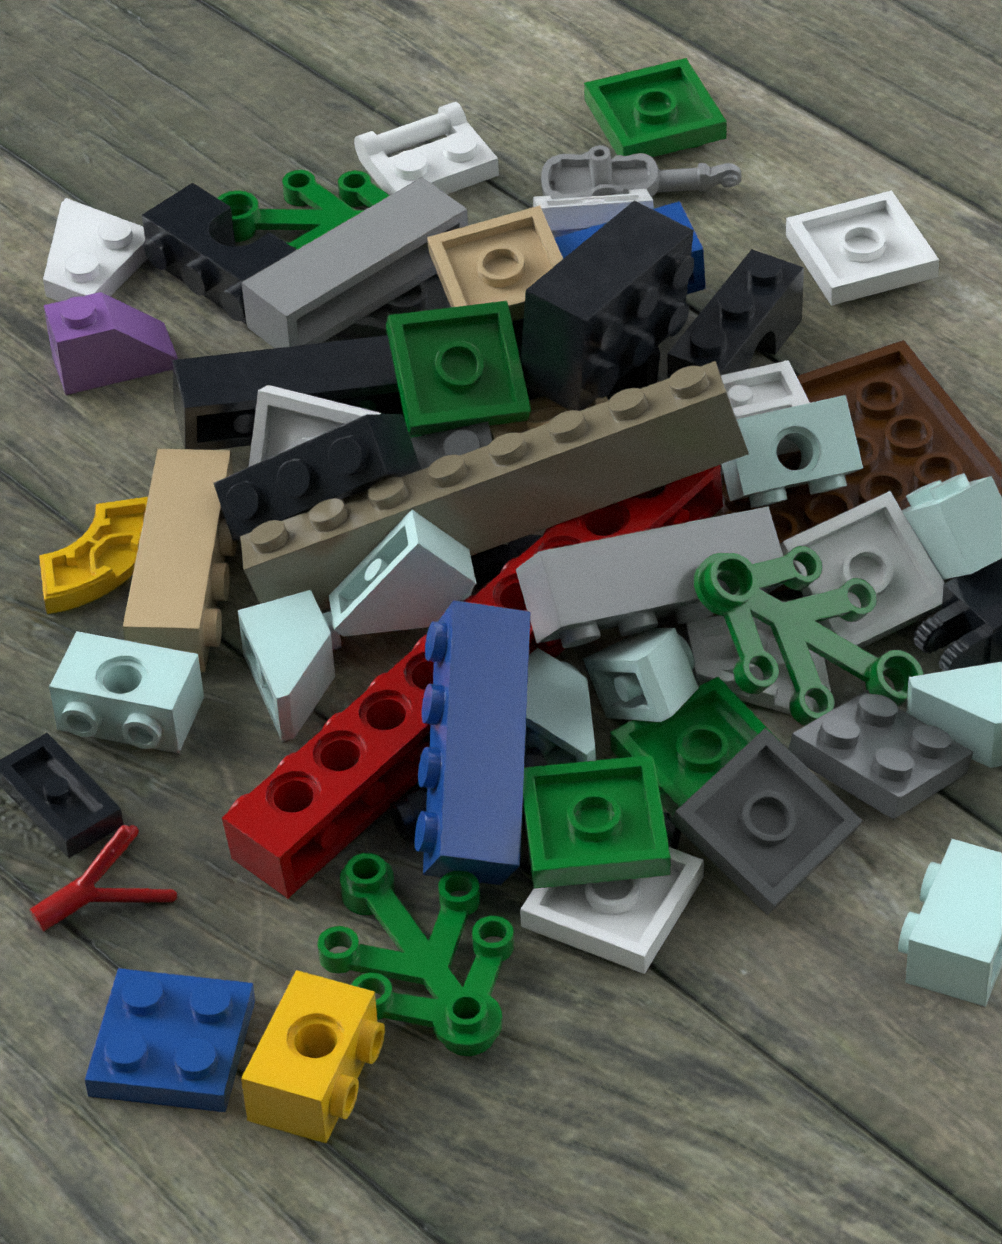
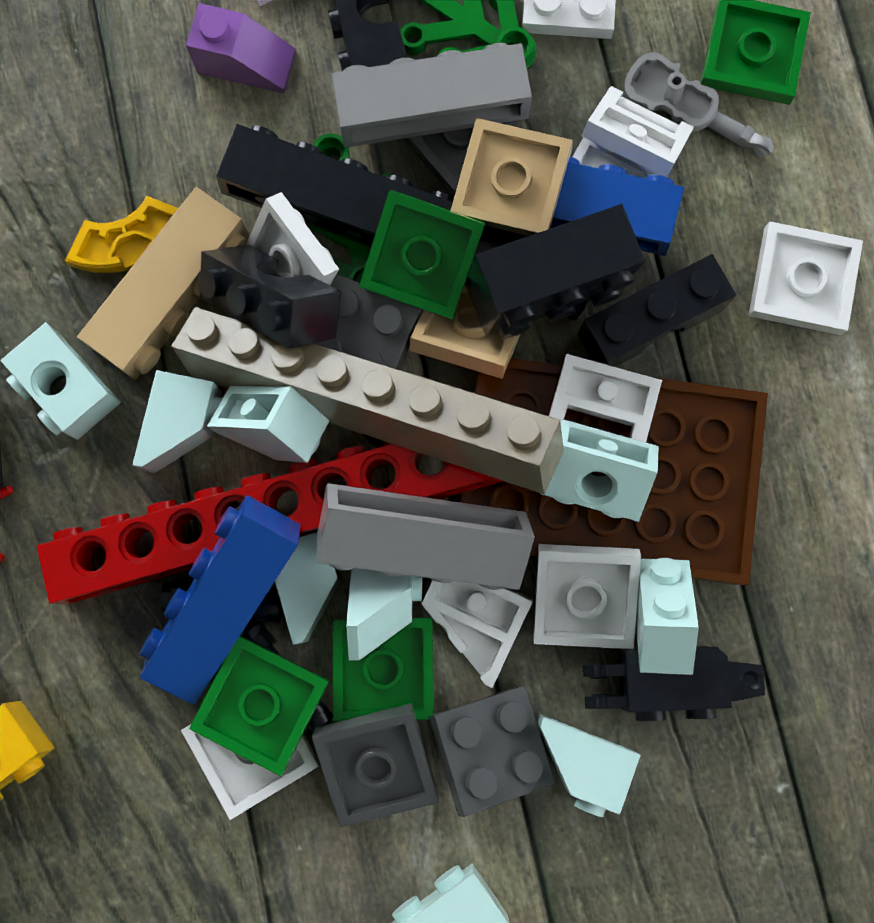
camera: 30 degrees right, 35 degrees up
green plant [317,853,514,1056] -> none
green plant [694,546,924,726] -> none

